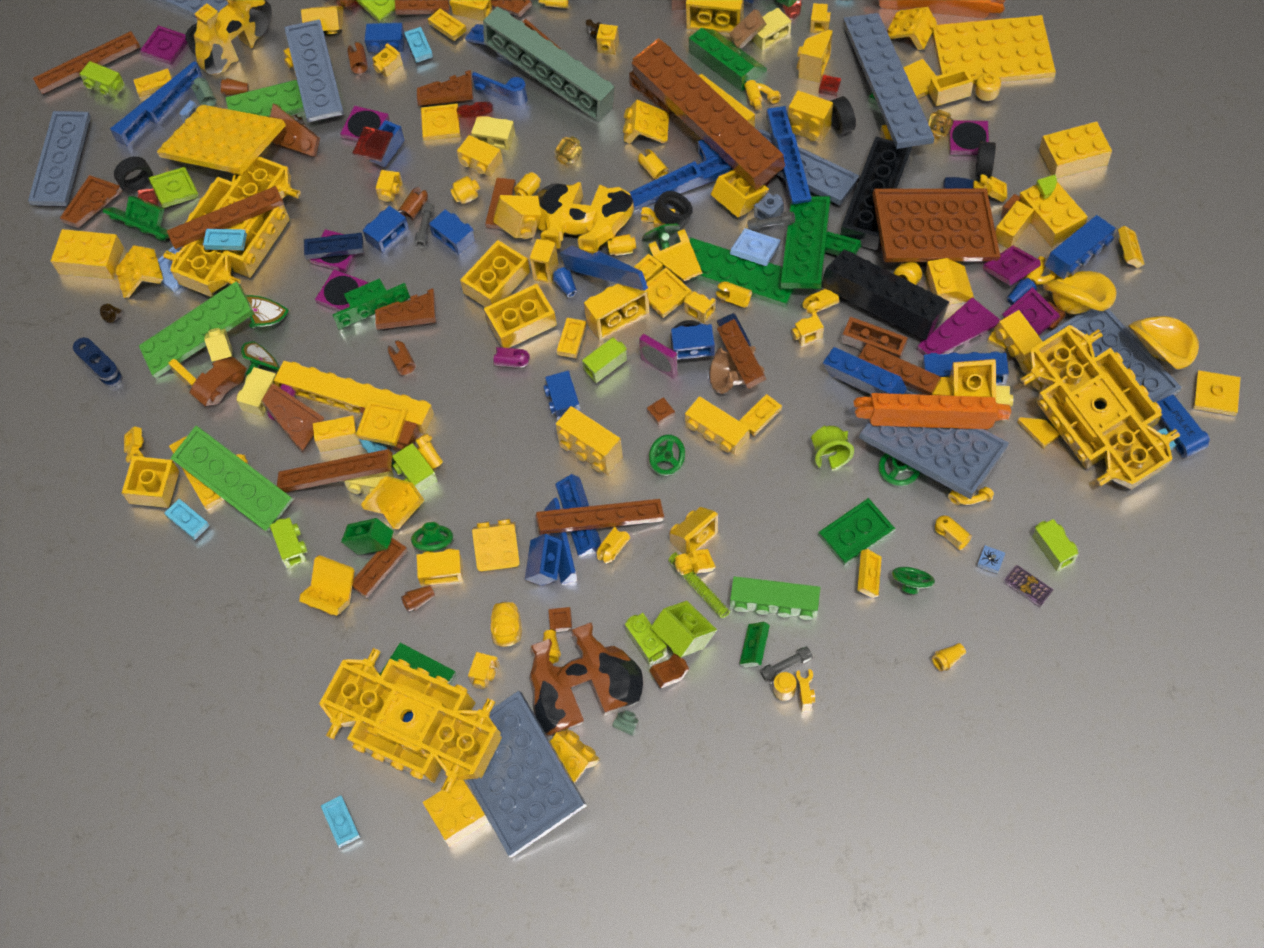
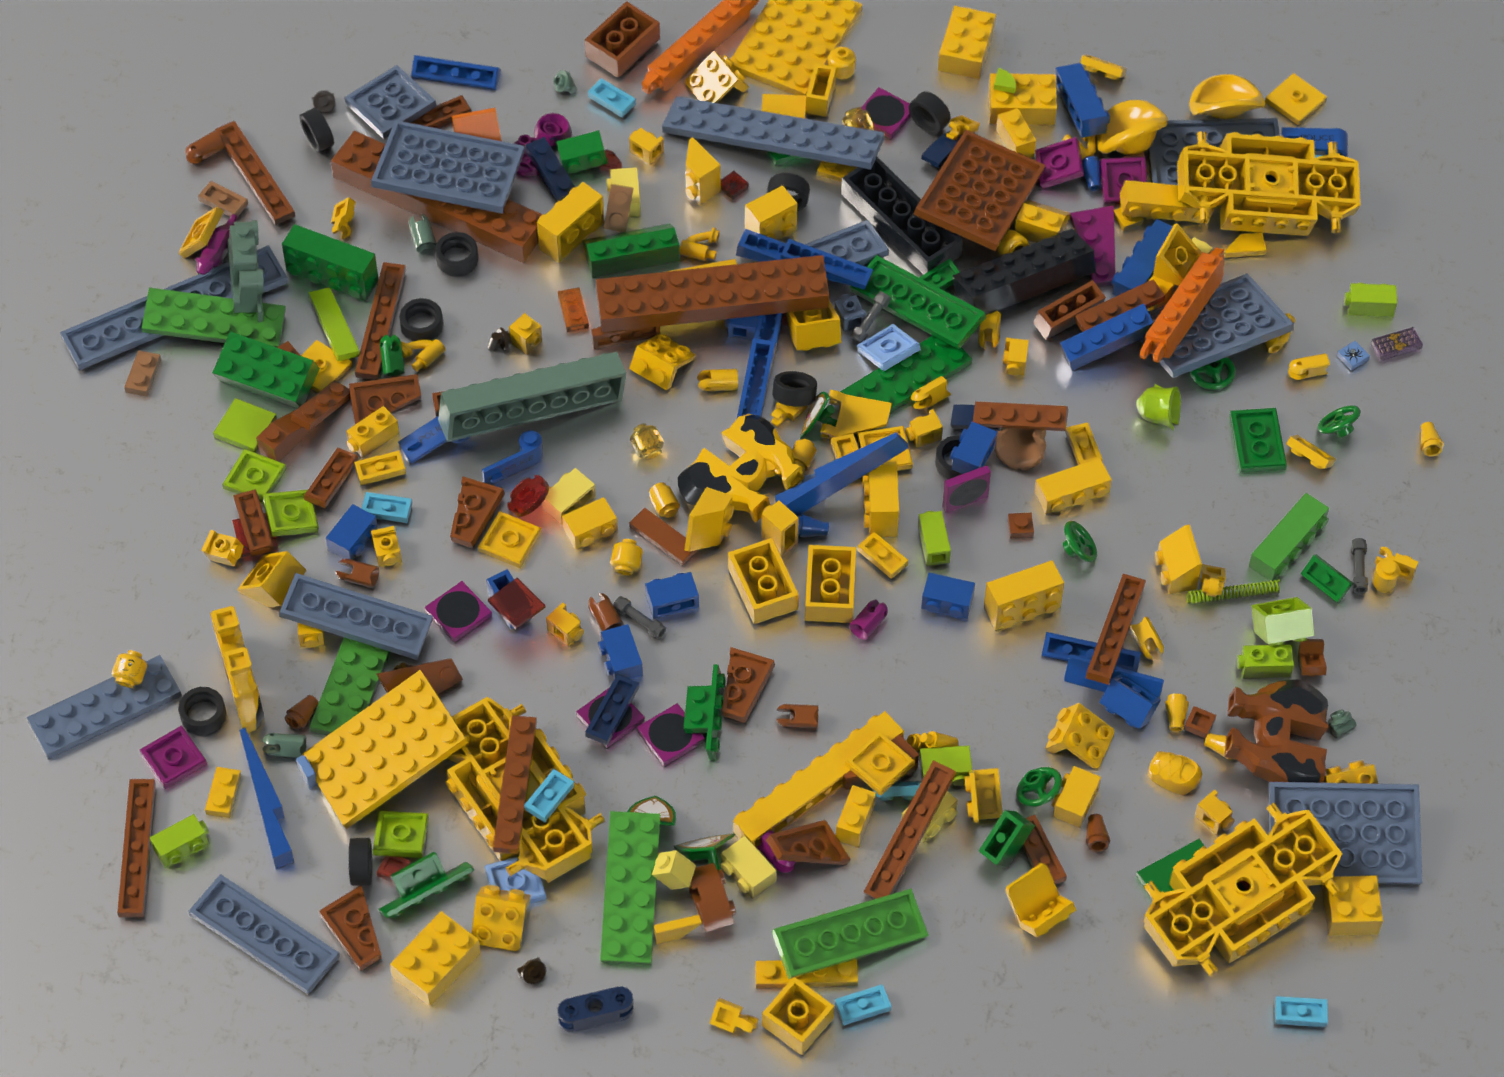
camera: 65 degrees left, 5 degrees down
lime brick [270,517,308,569] -> none
dark orange tile [1000,194,1021,219] -> none
none -> yellow cone [1165,694,1189,732]

